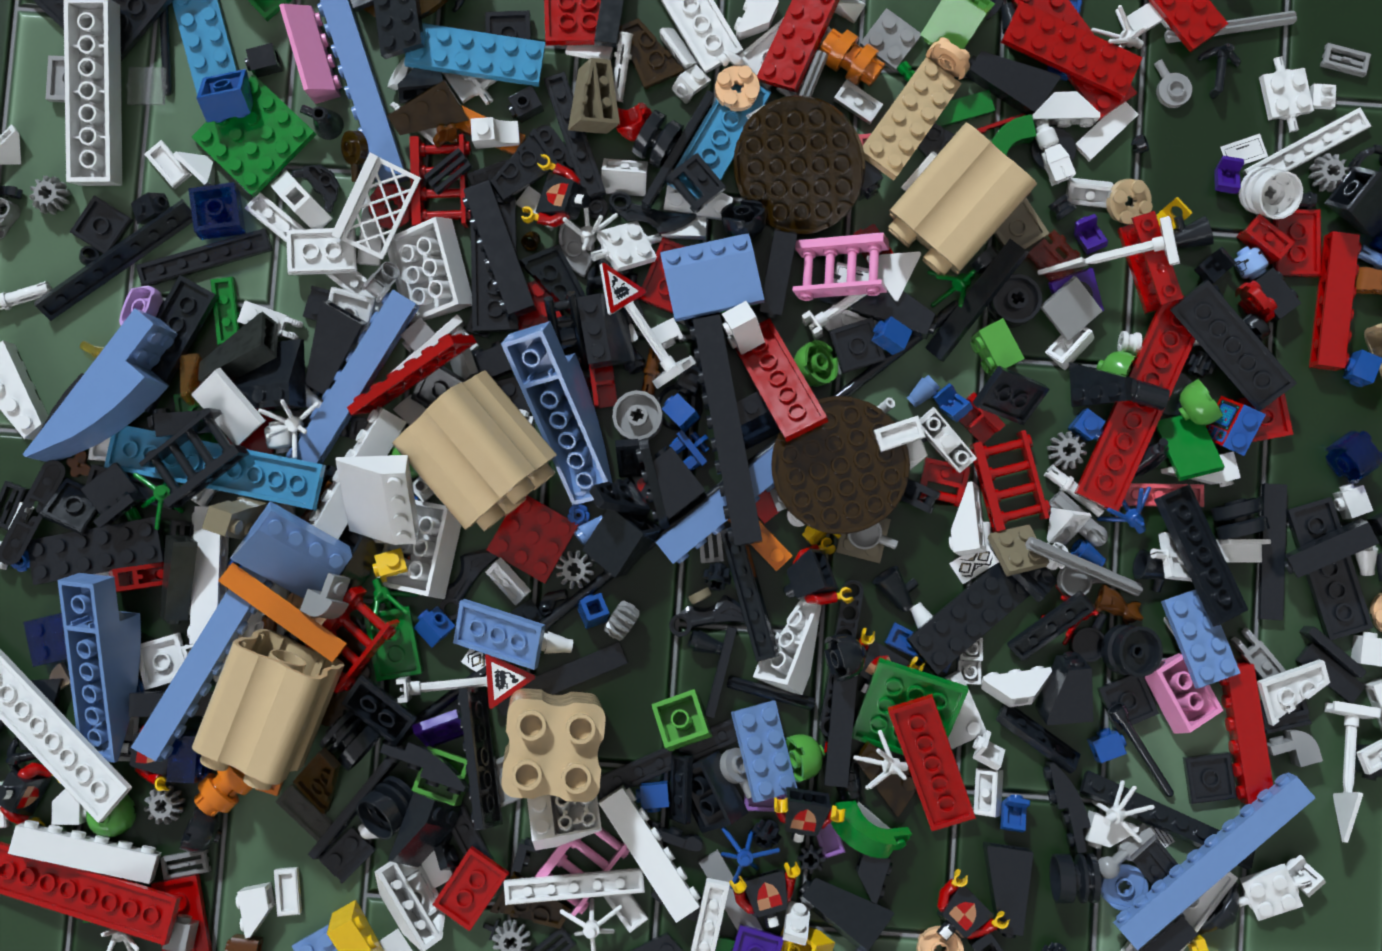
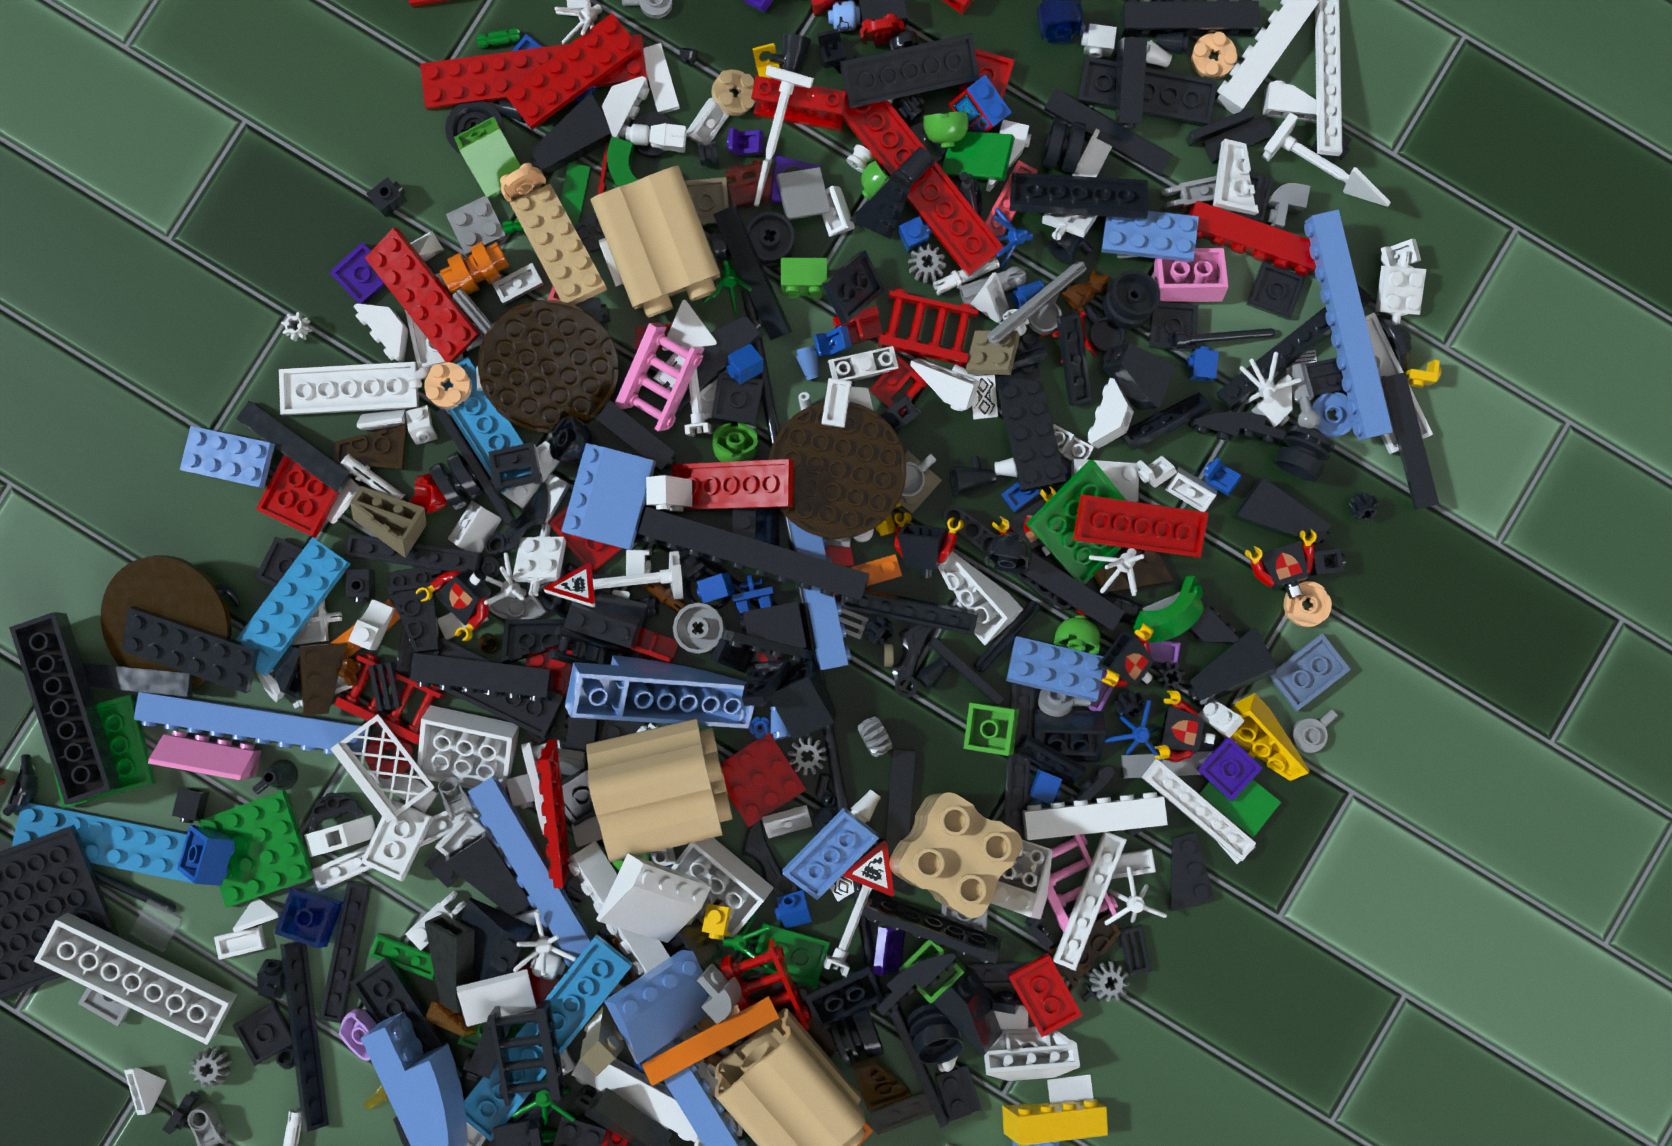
camera: 70 degrees left, 0 degrees up
dark brown piece [341,130,368,182] -> none
blue brick [578,593,609,629] -> none

